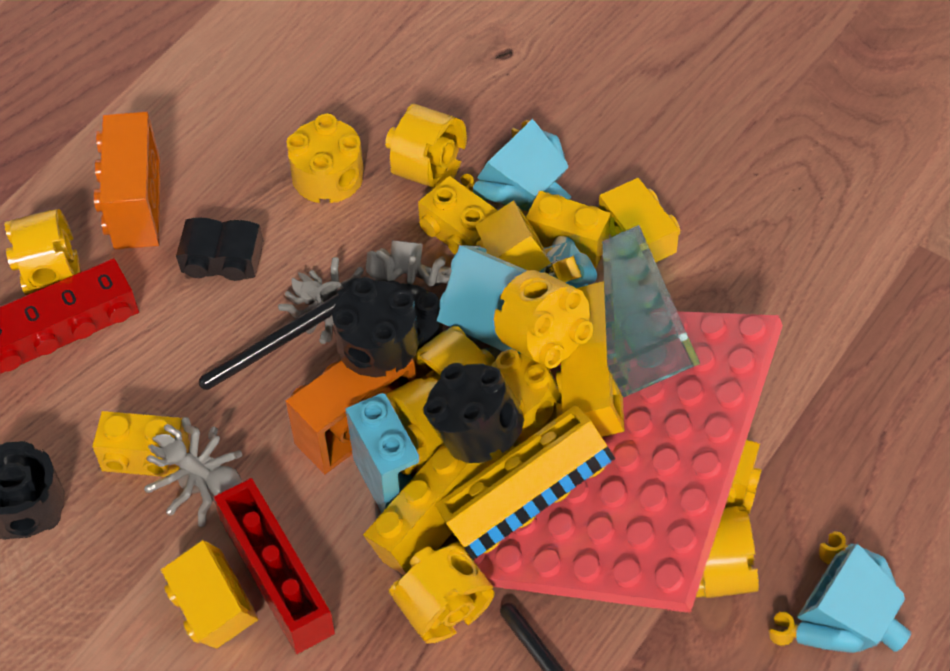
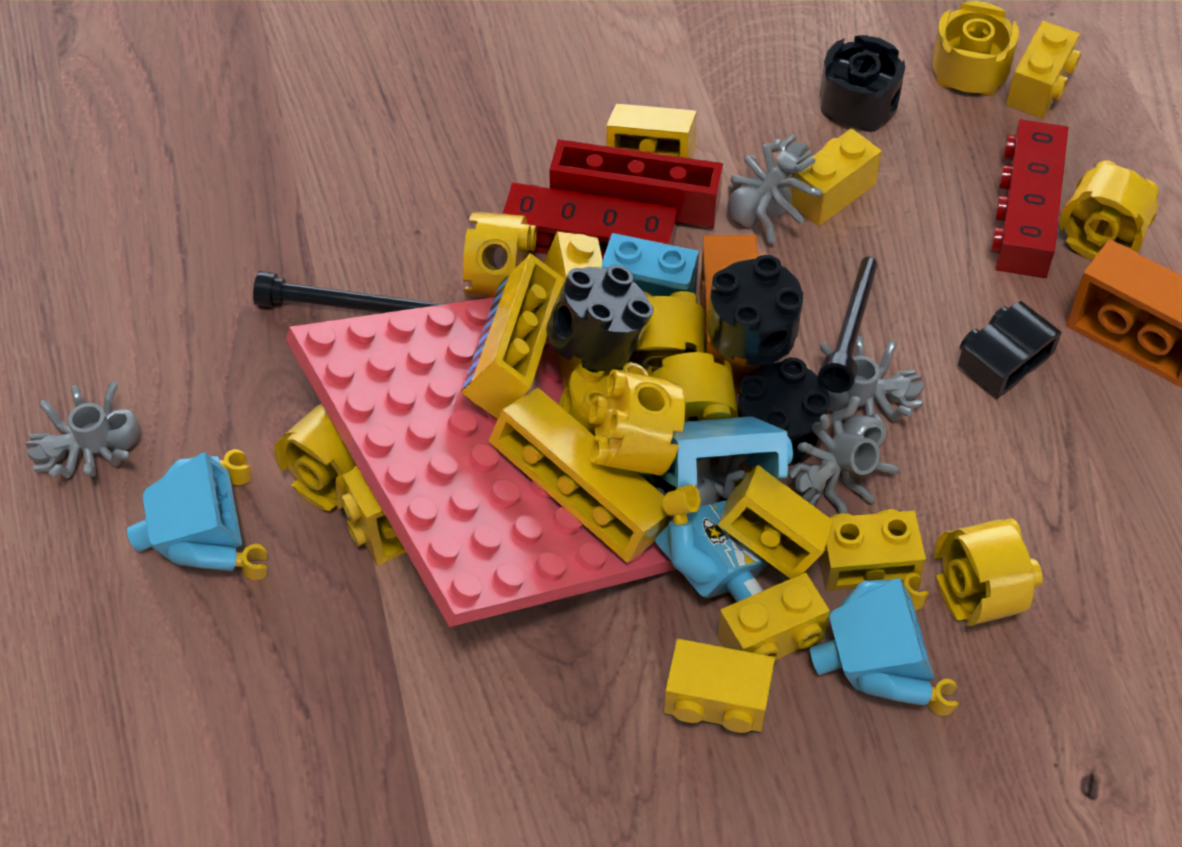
camera: 130 degrees right, 0 degrees up
yellow brick [286,114,364,203] -> none
clear light blue wedge [602,225,701,398] -> none
none -> red brick [502,182,678,260]

